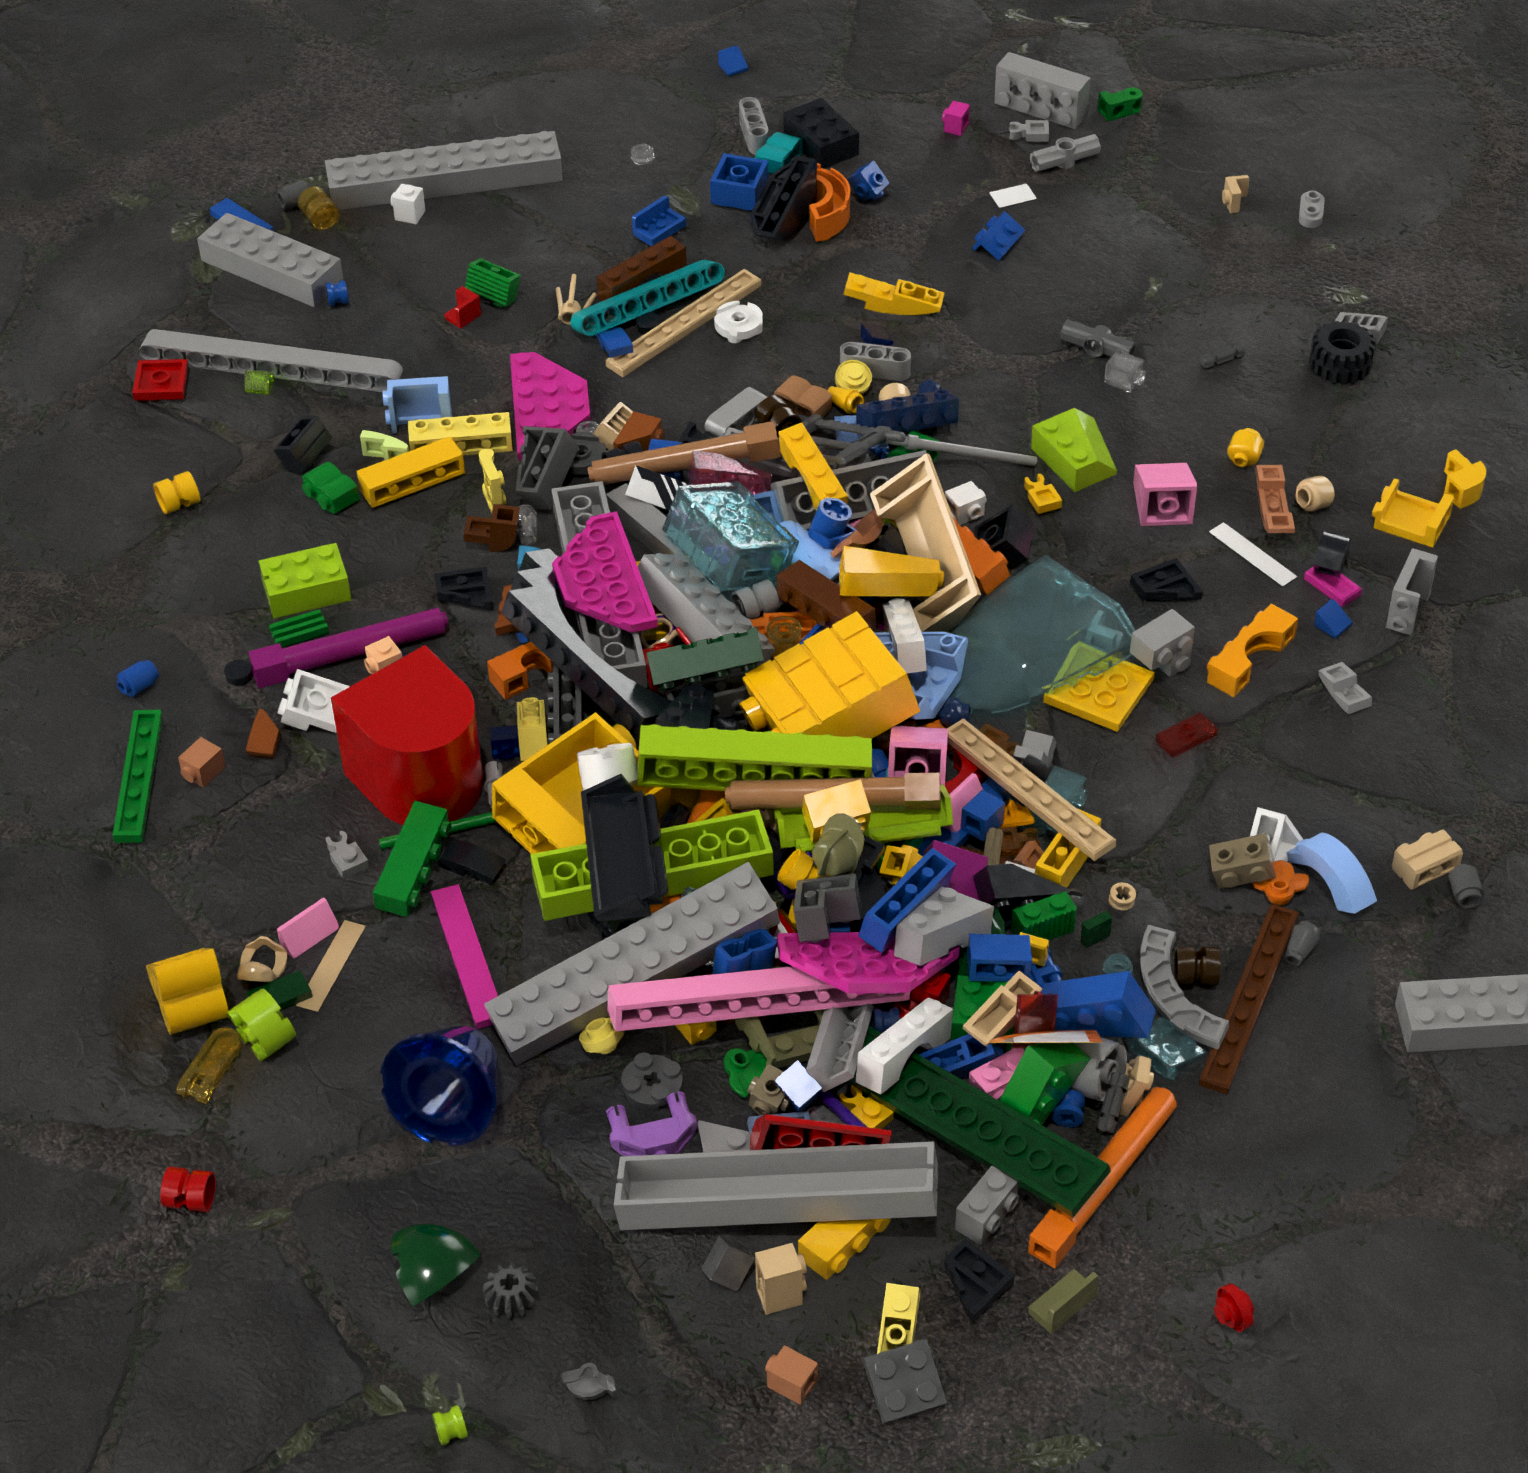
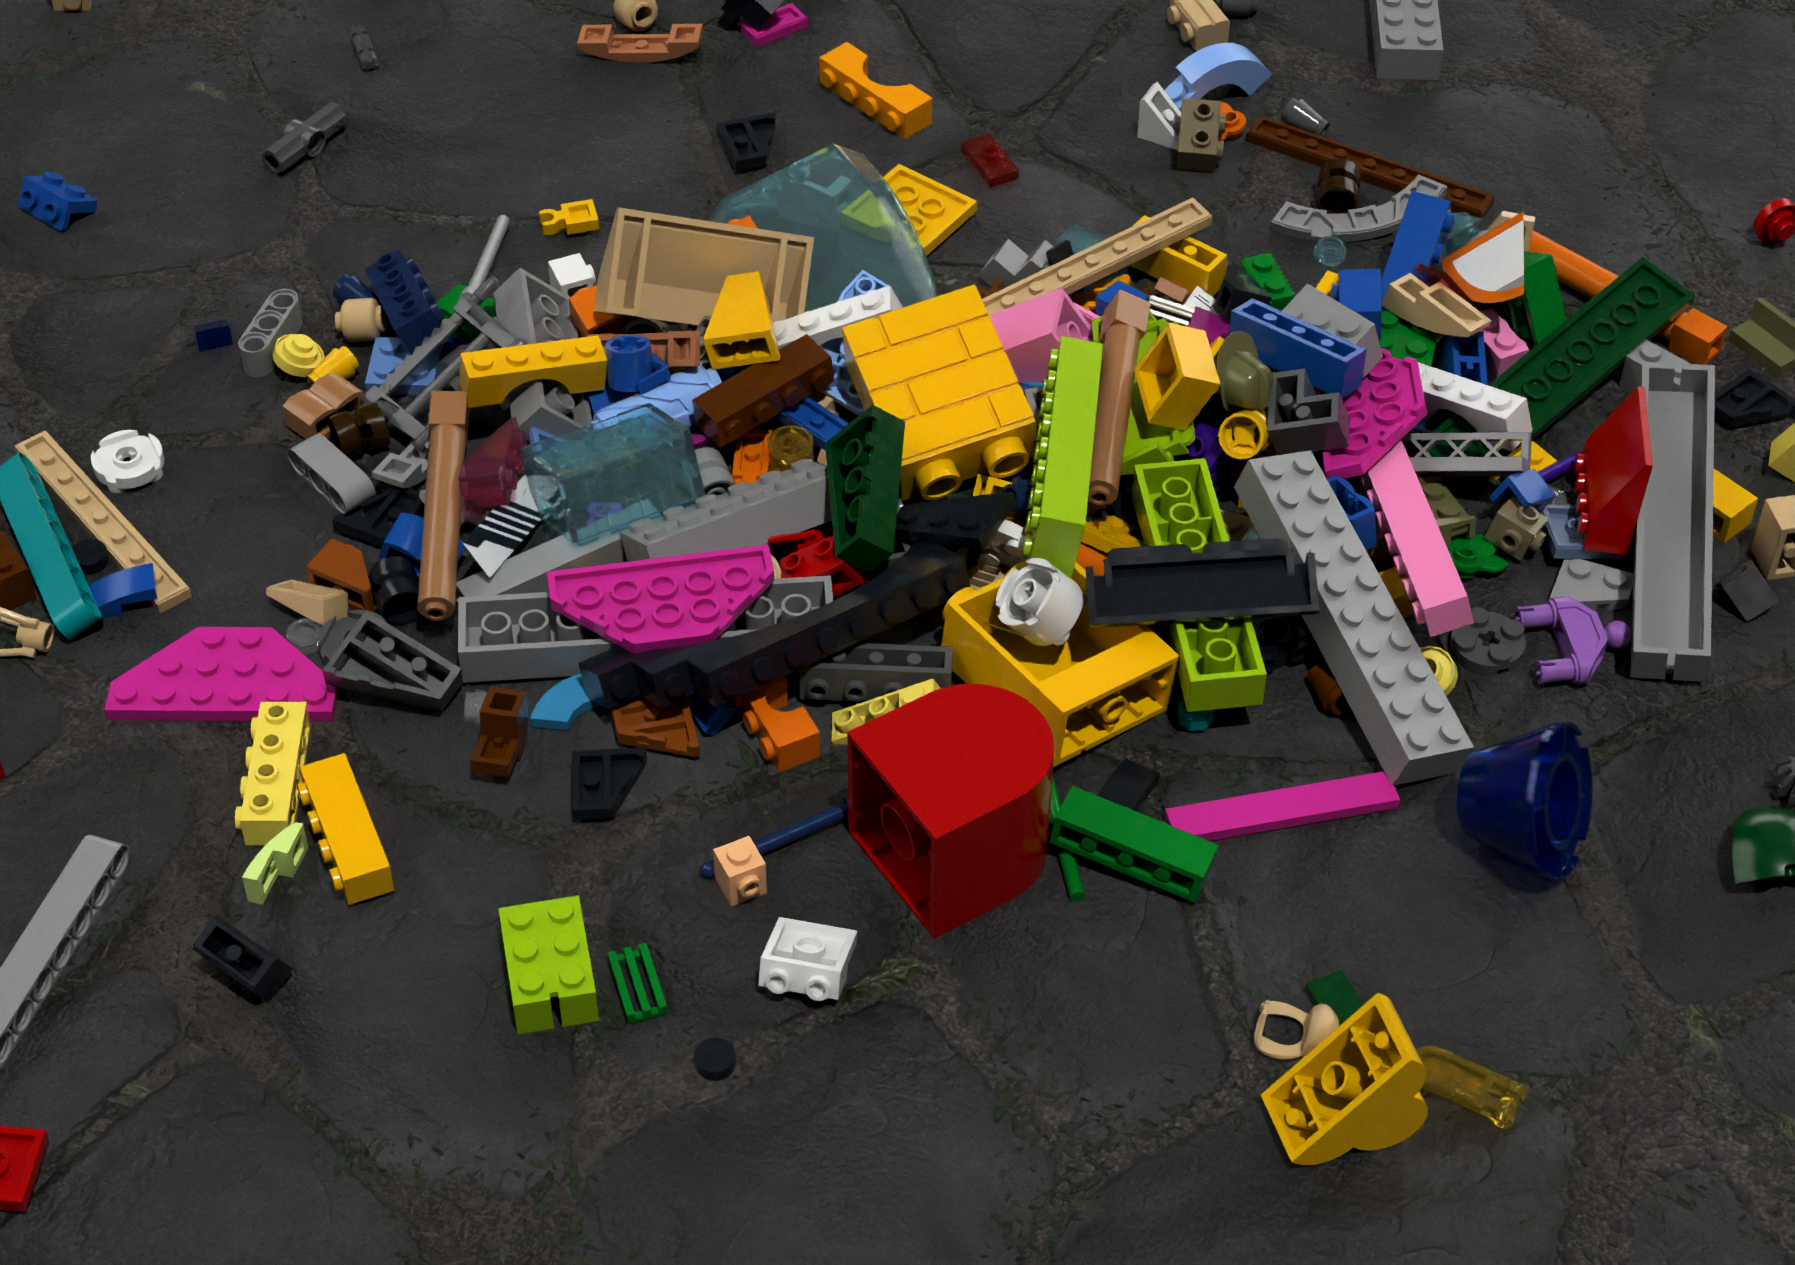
camera: 85 degrees left, 0 degrees up
green plate [112,710,163,843] -> none
blue brick [116,660,159,697] -> none
yellow wheel [153,471,200,514] -> none
red wheel [160,1166,216,1213] -> none
nougat brick [178,737,226,788] -> none
lime brick [227,989,297,1062] -> none
clear neon green slope [244,370,275,394] -> none
dark orange slope [246,709,281,758] -> none
magenta brick [248,607,449,689] -> none
bright pink slope [277,898,339,959] -> none
tan sticker [296,920,366,1012] -> none
green brick [302,462,360,514] -> none
light grey plate [326,831,369,879] -> none
light blue panel [383,376,452,434] -> none
light yellow plate [478,448,507,512] -> none
yellow slope [843,272,944,315] -> none
lime wedge [1031,408,1117,493] -> none
dark green tile [1080,911,1112,948] -> none
clear brick [1104,350,1145,393] -> none
tan bush [1108,882,1136,911] -> none
light grey brick [1130,609,1195,677] -> none
bright pink slope [1133,463,1197,526] -> none
white sticker [1209,522,1297,586] -> none
yellow head [1227,428,1264,467] -> none
blue slope [1314,599,1353,639] -> none
light grey slope [1318,662,1372,714] -> none

